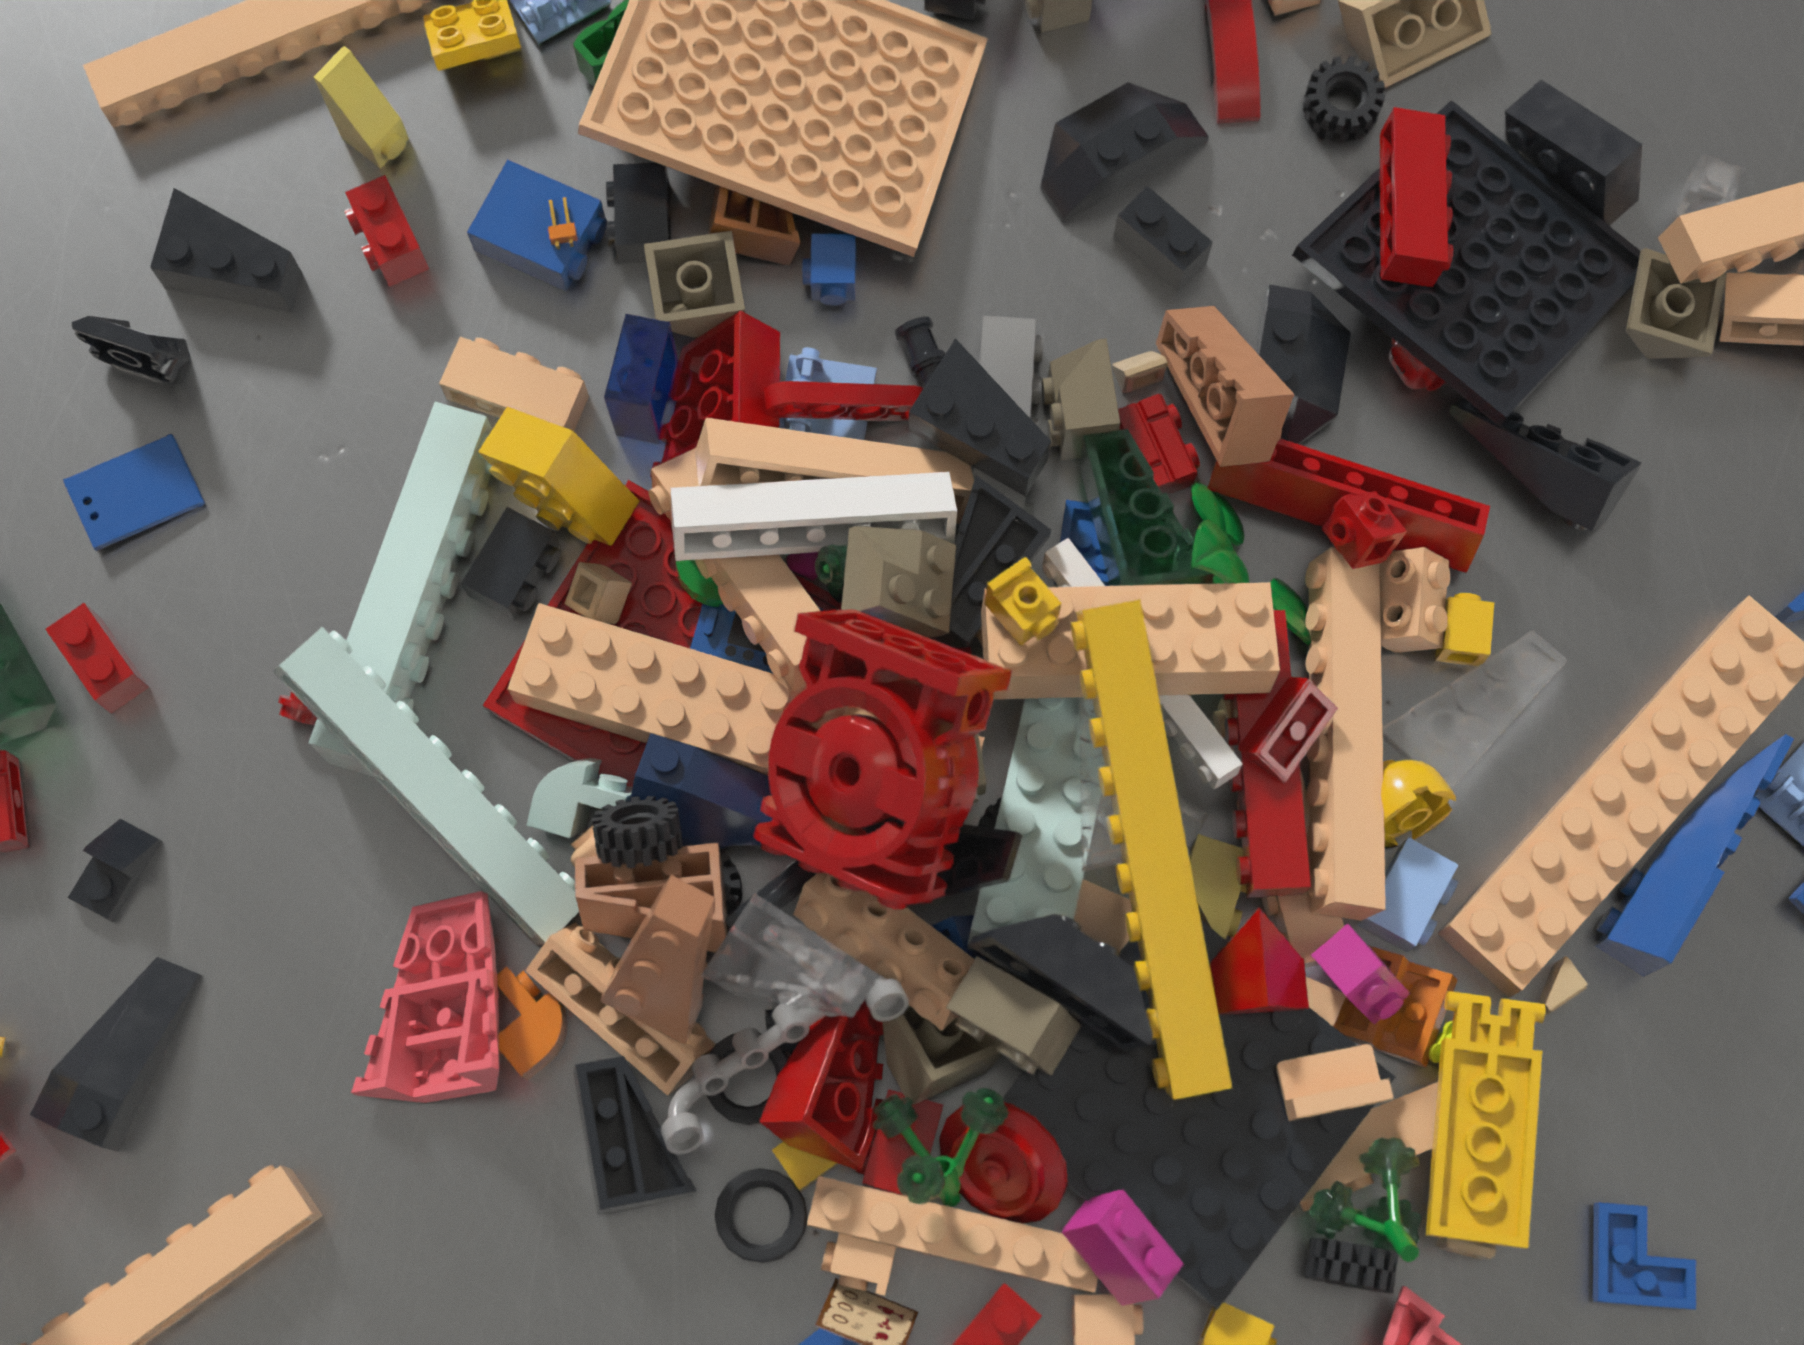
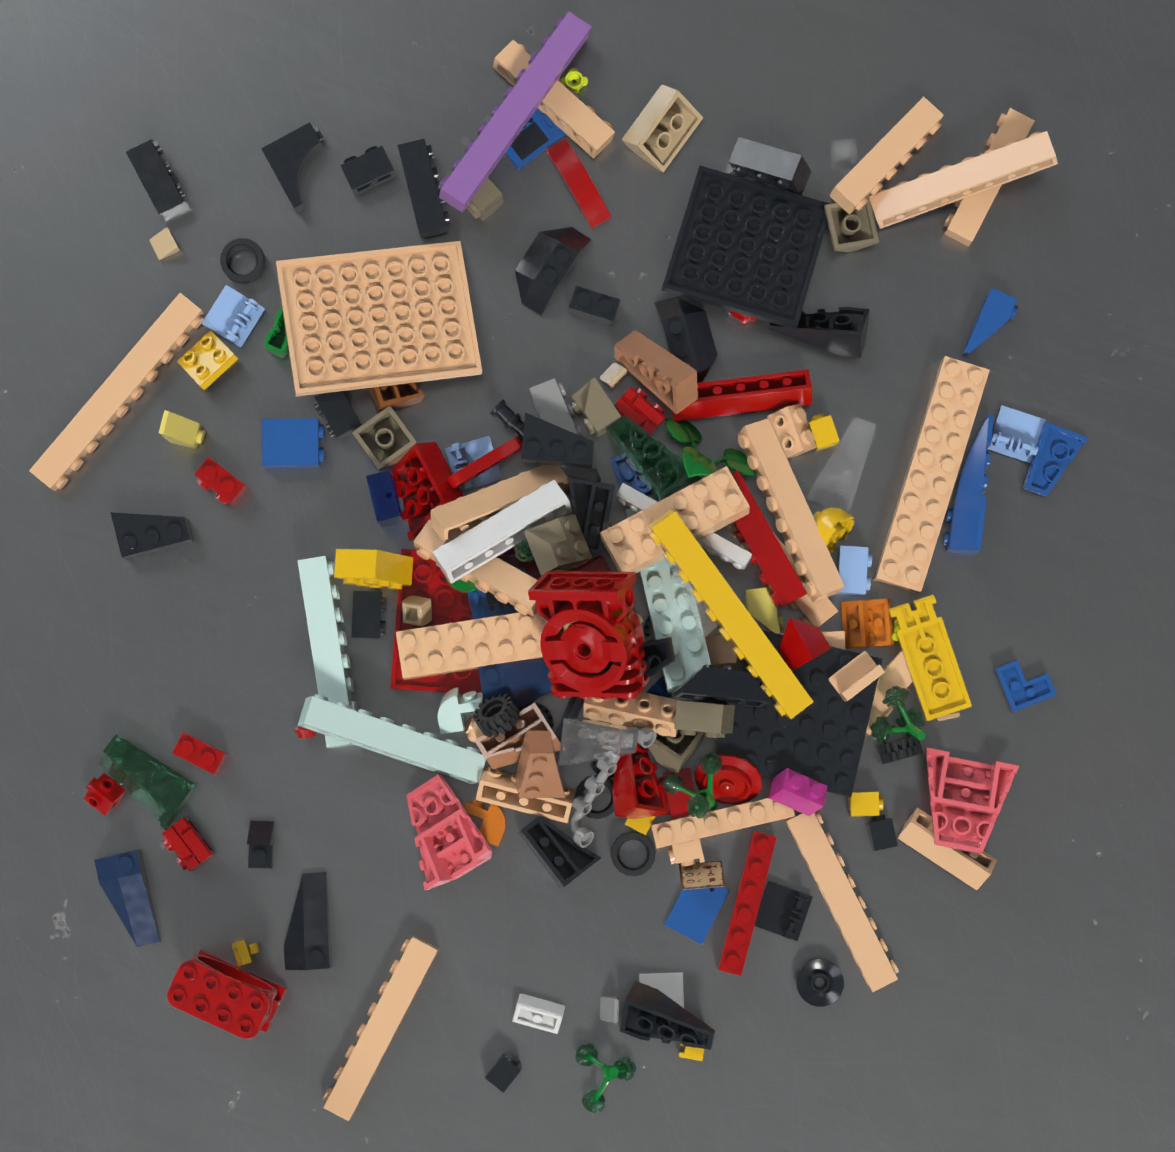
camera: 25 degrees left, 10 degrees up
blue container [63,434,205,551] -> none
black slope [72,316,191,383] -> none
light nougat brick [439,337,589,431] -> none
orange piece [548,197,578,250] -> none
blue brick [802,234,856,305] -> none
yellow brick [984,557,1062,646] -> none
red slope [1238,676,1338,783] -> none
black tyre [1302,56,1386,142] -> none
dark pink brick [1311,924,1410,1024] -> none
red brick [1322,491,1407,569] -> none
red brick [1380,107,1453,287] -> none
tan slope [1537,956,1588,1015] -> none

